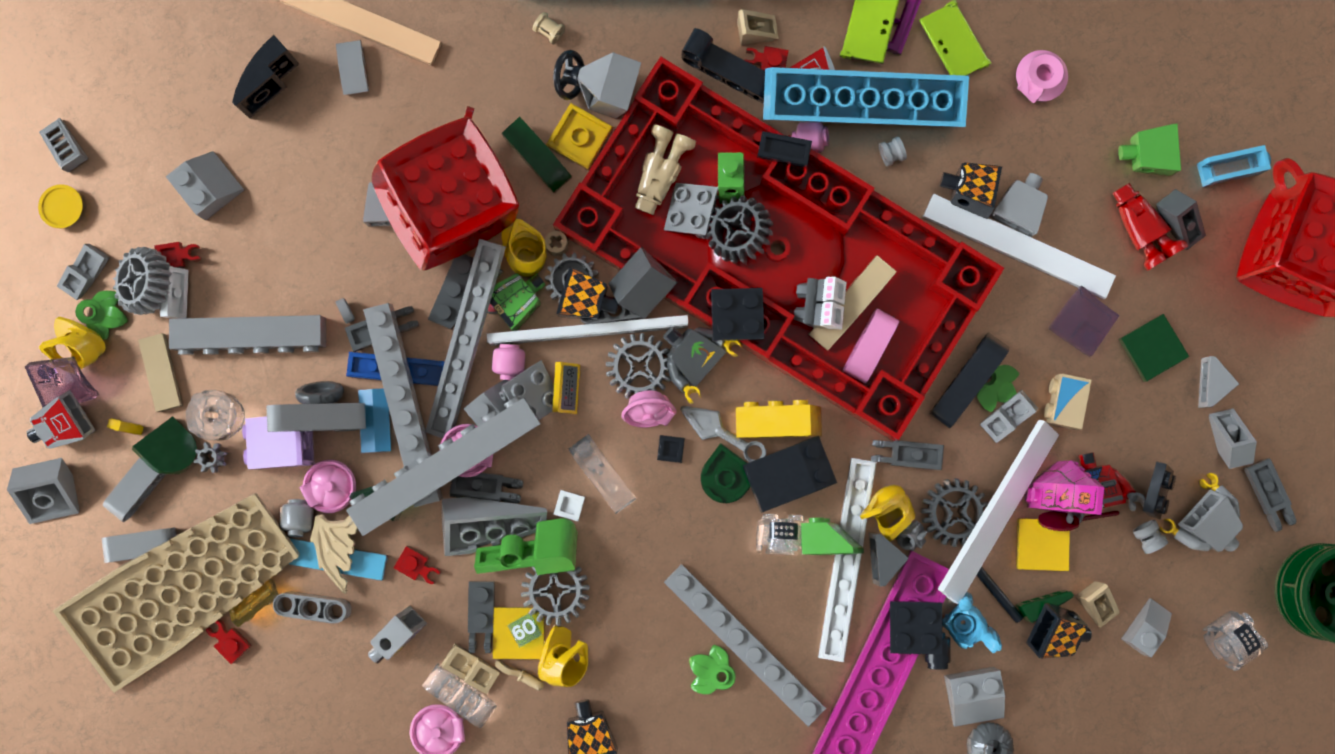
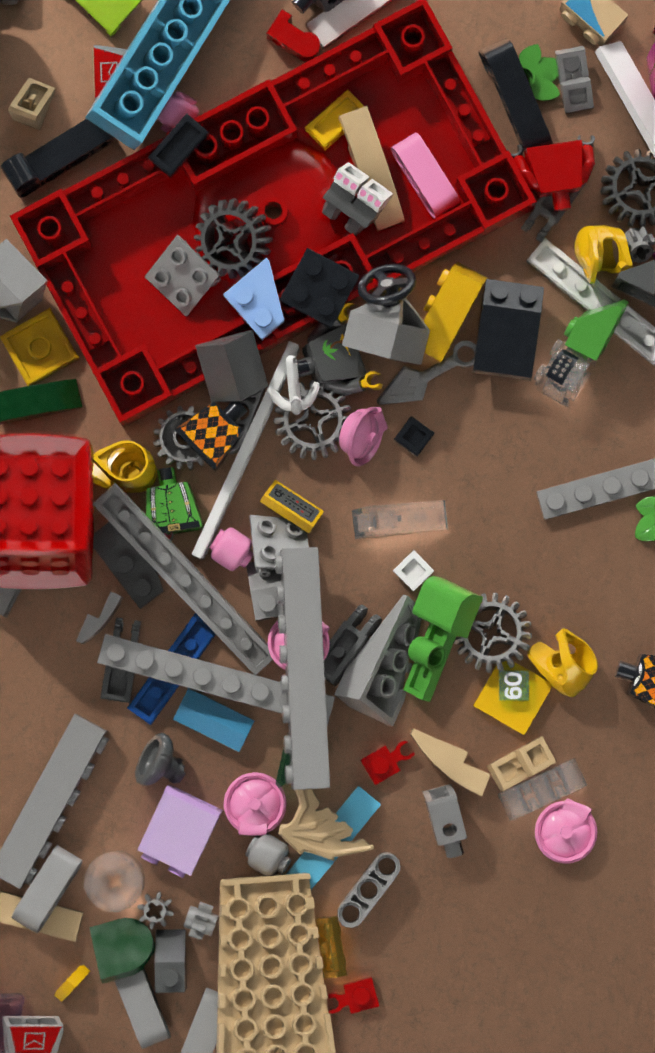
camera: 65 degrees left, 0 degrees up
light grey beam [266,403,366,432] -> none
light grey tile [335,298,355,324] -> none
dark grey hinge [468,581,495,653] -> none
tan piece [495,659,544,691] -> none
tan bush [545,231,569,256] -> none
tan piece [635,124,696,215] -> none
dark green tile [700,443,750,503] -> none
bright green torso [718,152,745,204] -> none
red plate [745,46,789,71] -> none
light grey wheel [879,136,907,167] -> none
none -> light grey beam [12,845,83,934]
none -> light grey slope [76,592,124,644]
none -> dark grey slope [155,929,187,993]
none -> light grey gear [183,902,219,940]
none -> light blue wing [223,258,284,340]
none -> red leg [266,9,320,62]
none -> white piece [268,356,320,415]
none -> yellow tile [305,89,365,150]
none -> light grey piece [342,264,430,365]
none -> tan slope [410,728,491,796]
none -> red torso [506,135,595,211]

